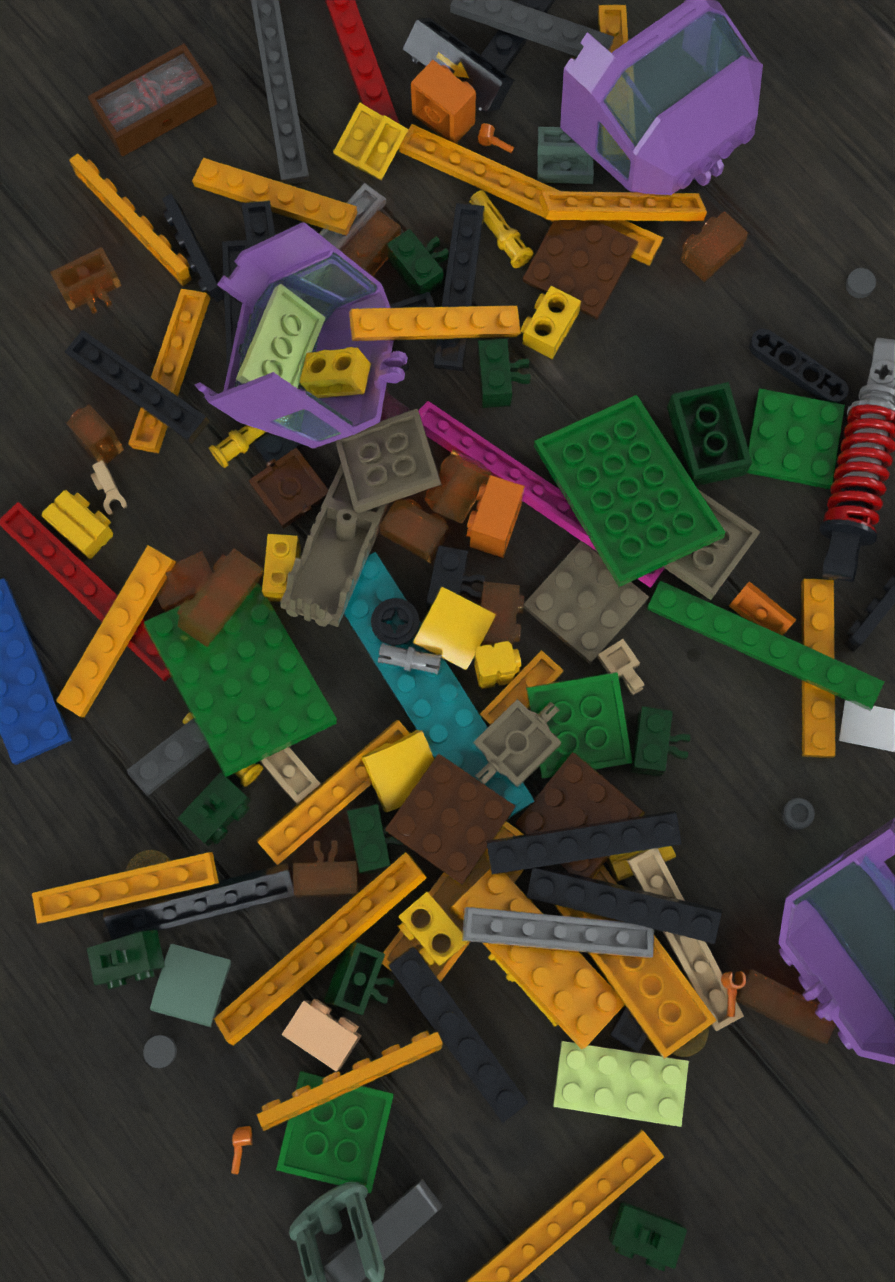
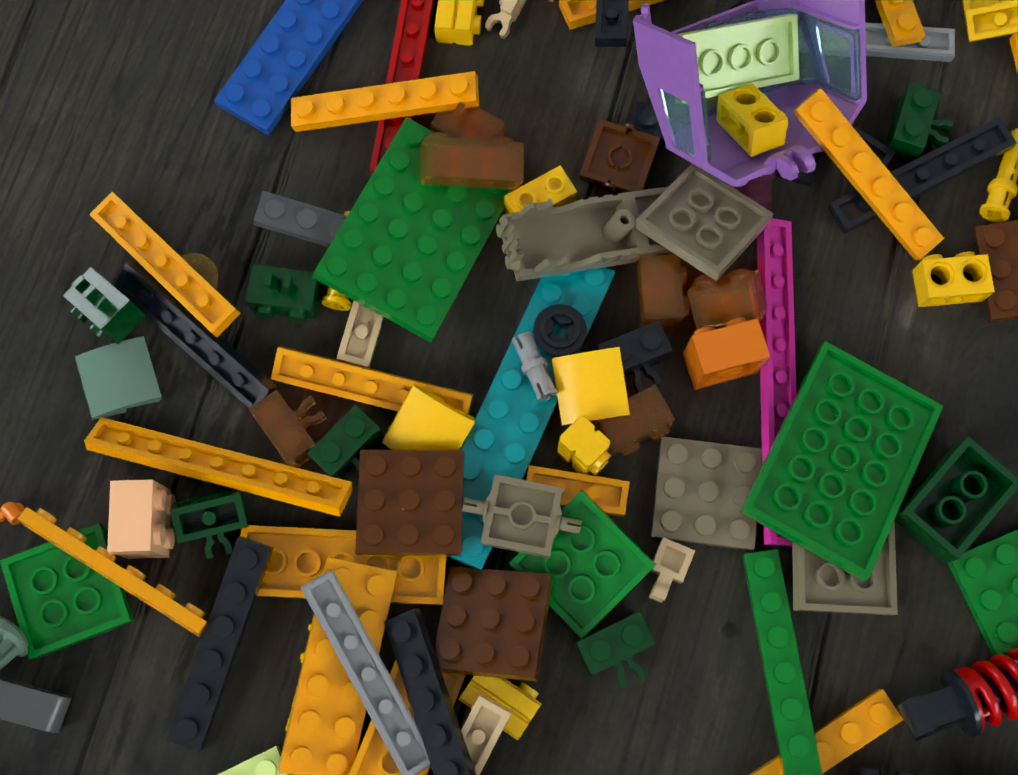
camera: 55 degrees right, 0 degrees up
dark grey tile [143,1035,177,1068] -> none
yellow pin [209,414,291,468] -> none
clear orange brick [325,210,401,293] -> none
yellow brick [398,891,469,967] -> none
dark green brick [478,339,531,408] -> none
black plate [487,811,682,874] -> none
orange plate [729,581,796,636] -> none

